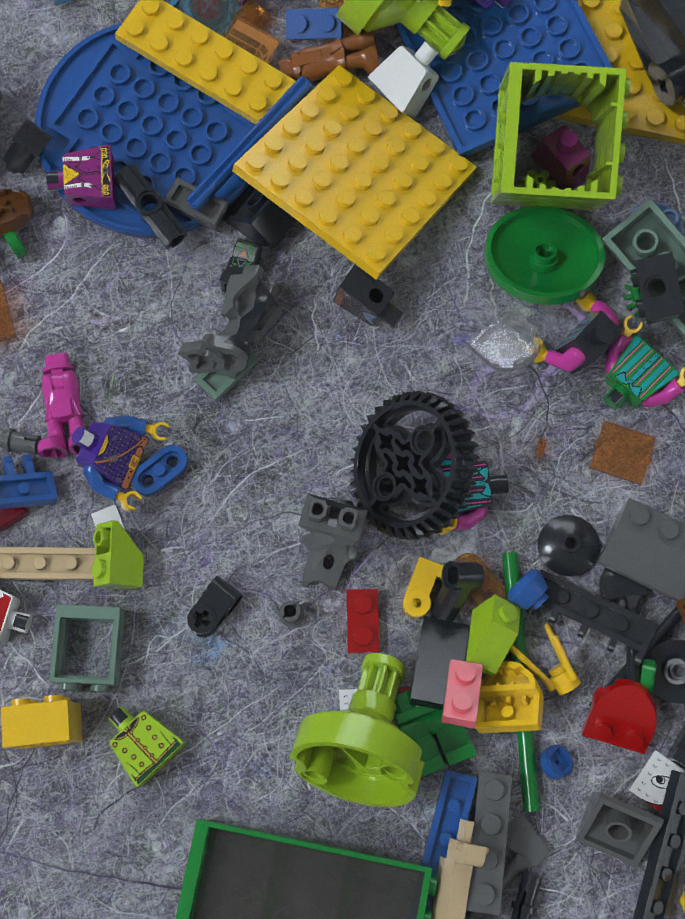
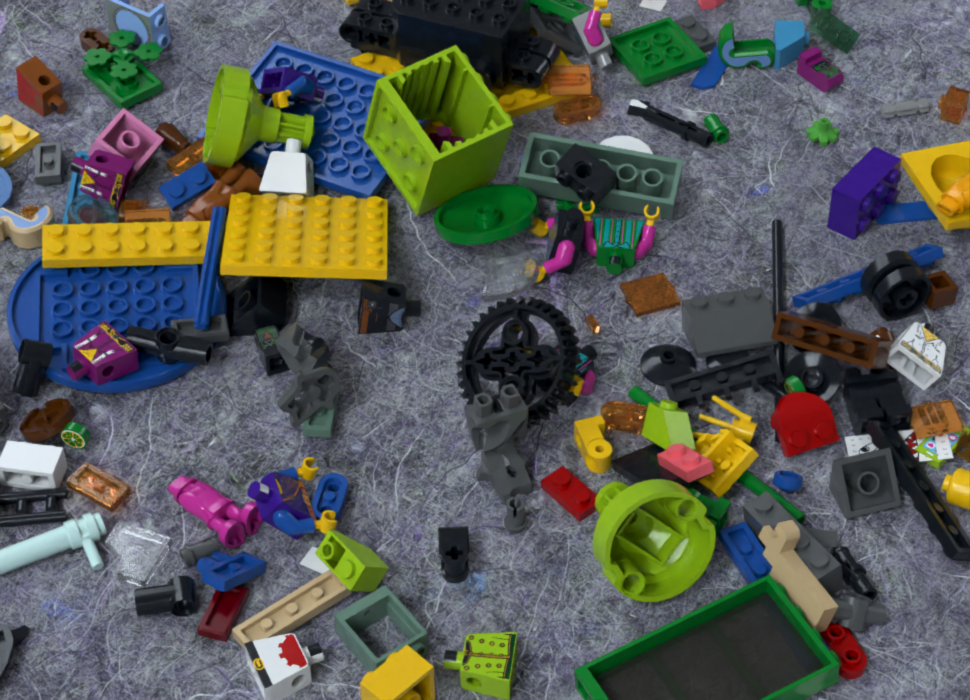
camera: 40 degrees left, 30 degrees down
black piece [430,561,485,622] -> none
blue cone [507,569,549,610] -> none

